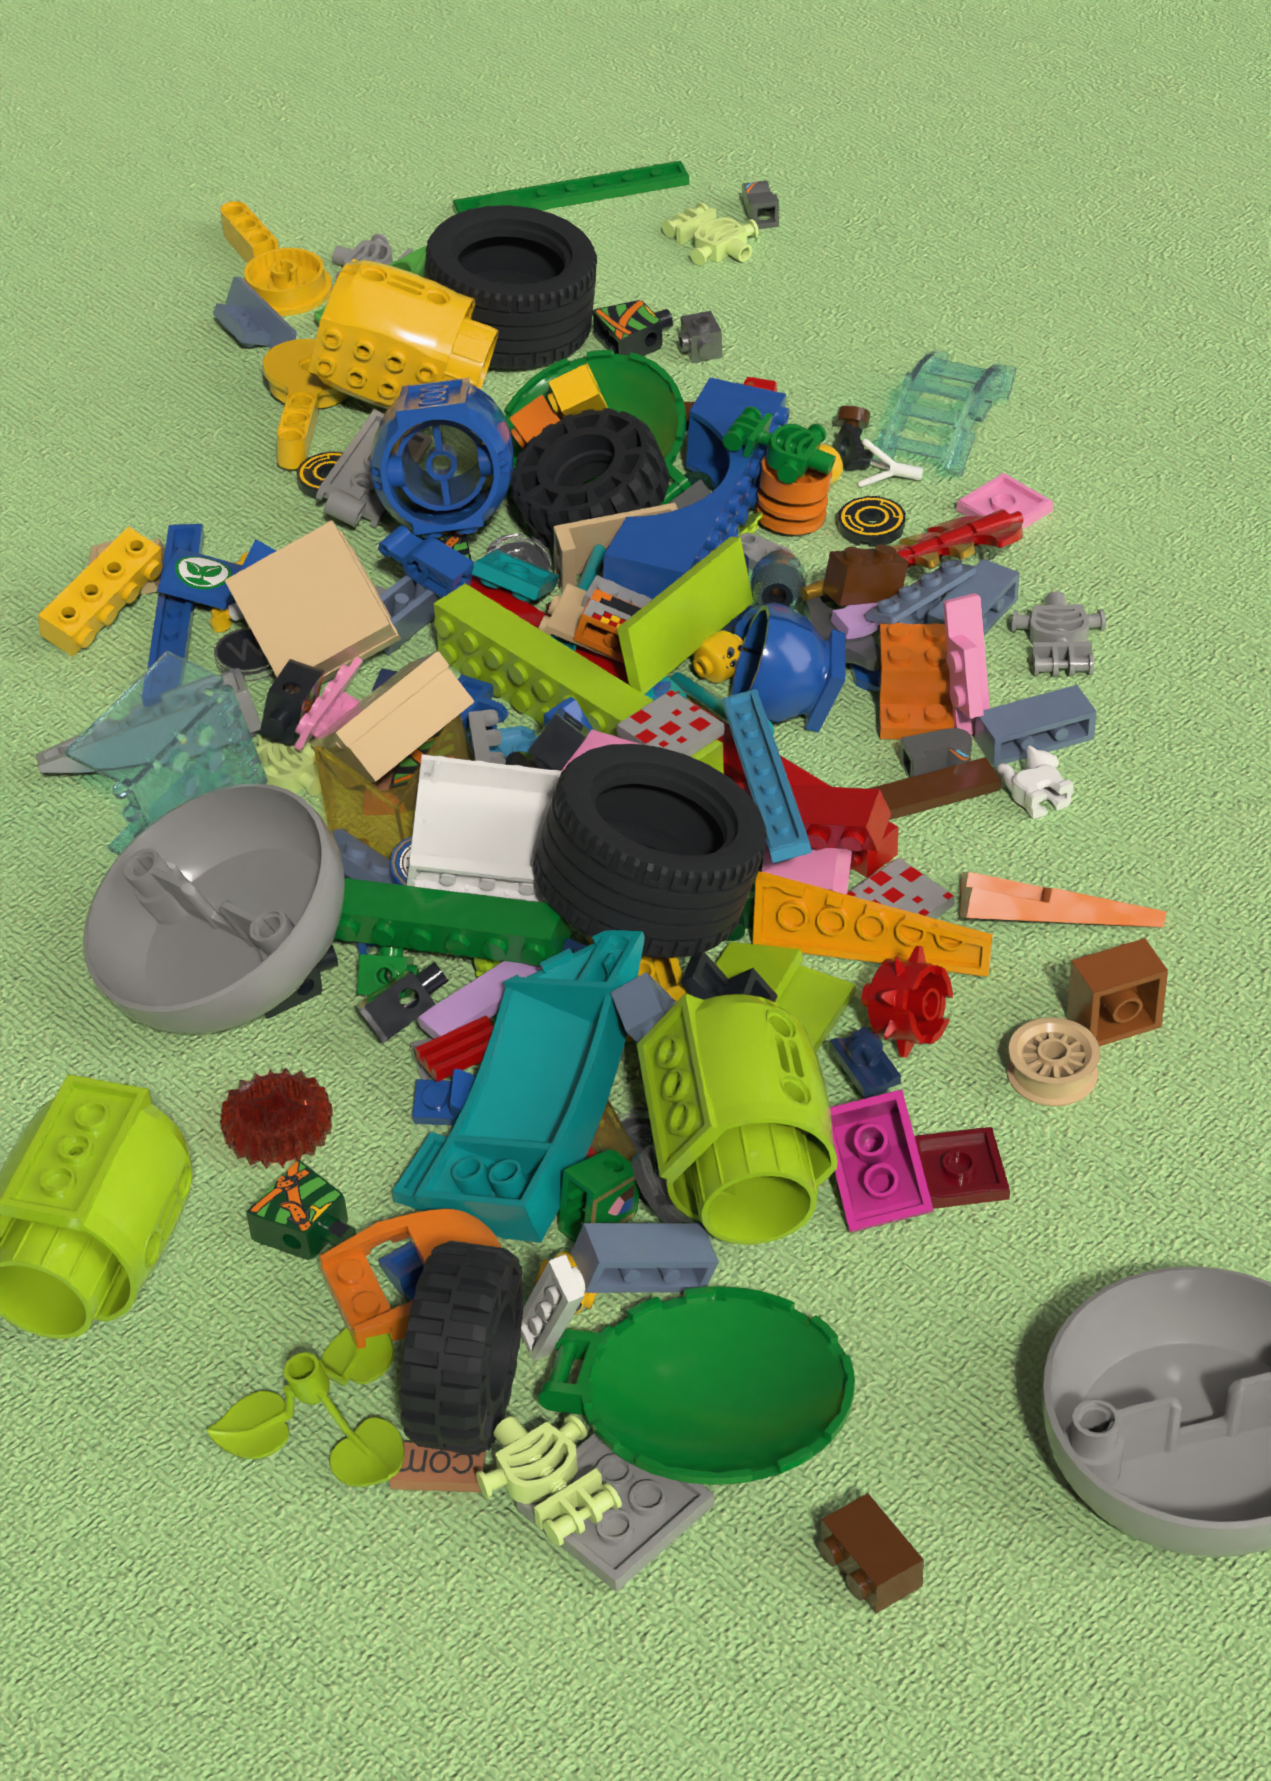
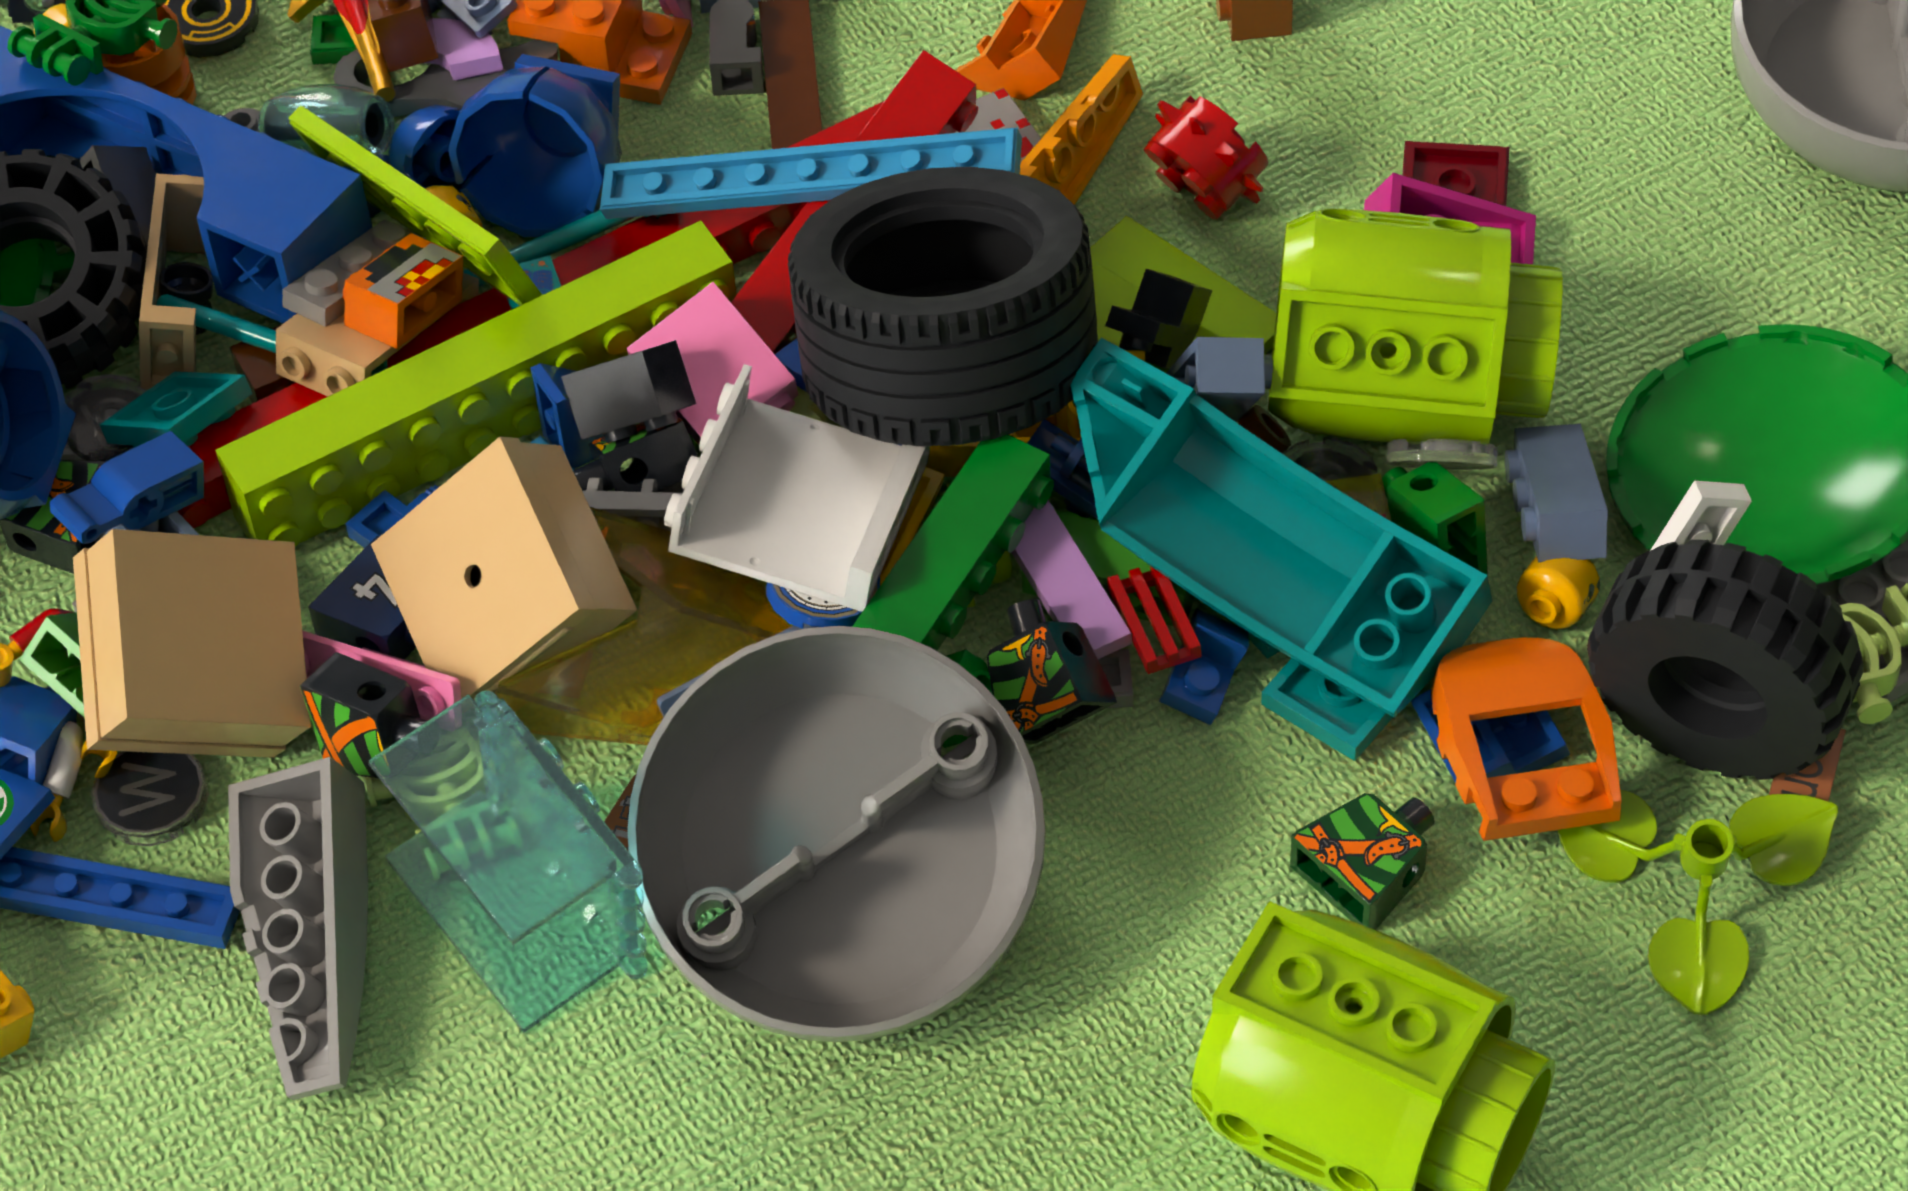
camera: 75 degrees left, 10 degrees up
clear red gear [220,1067,333,1169] -> none
light grey tile [617,690,724,756] -> none
dark blue hips [829,1027,901,1099] -> none
tan wheel [1007,1017,1100,1106] -> none

